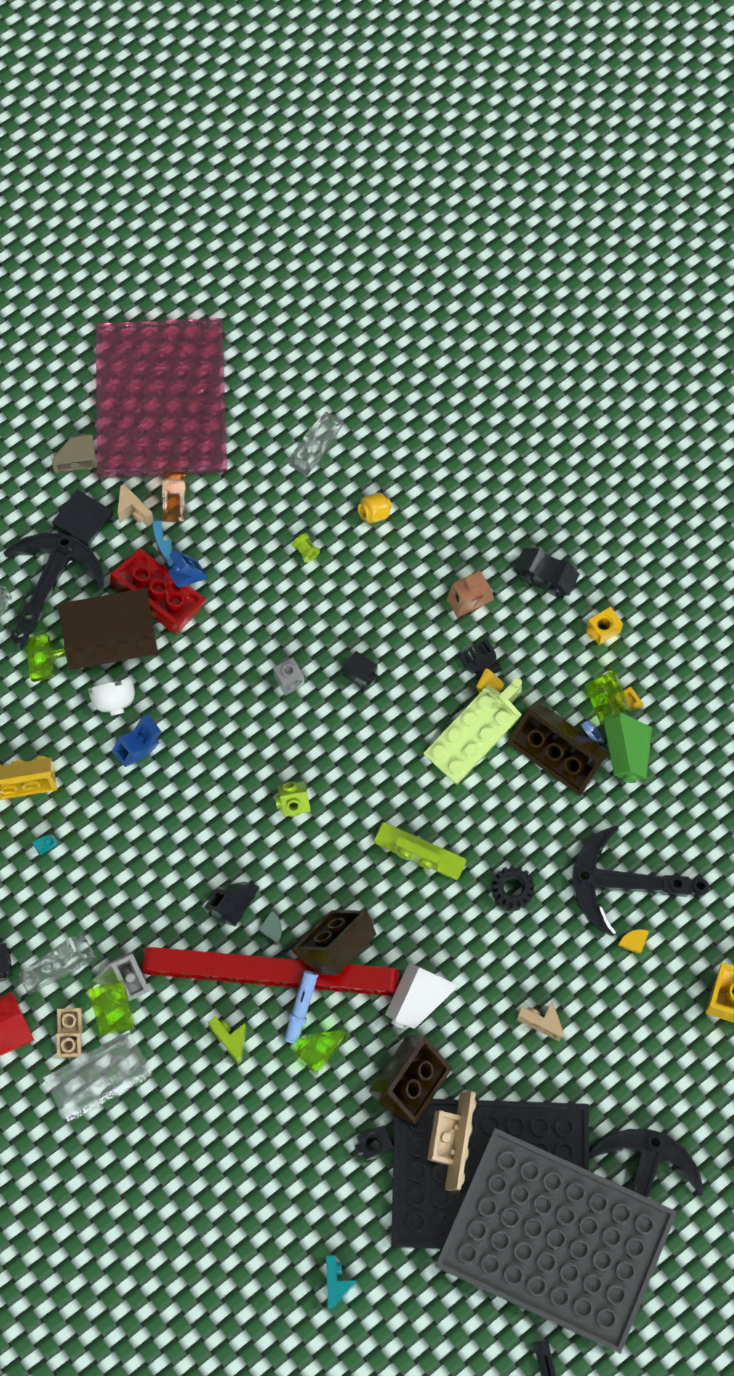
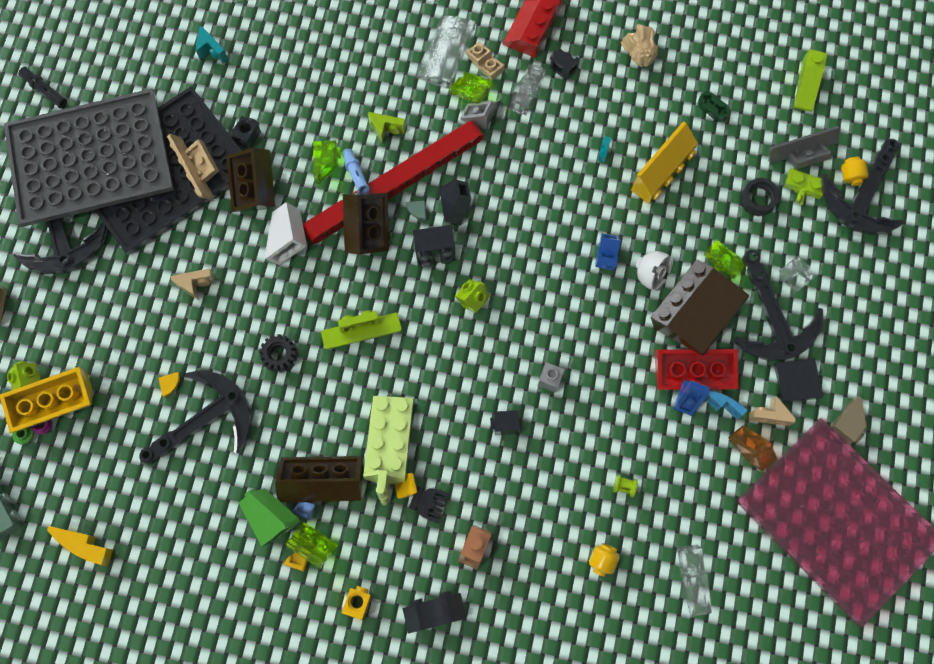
camera: 140 degrees right, 5 degrees up
none -> black brick [413,225,456,267]

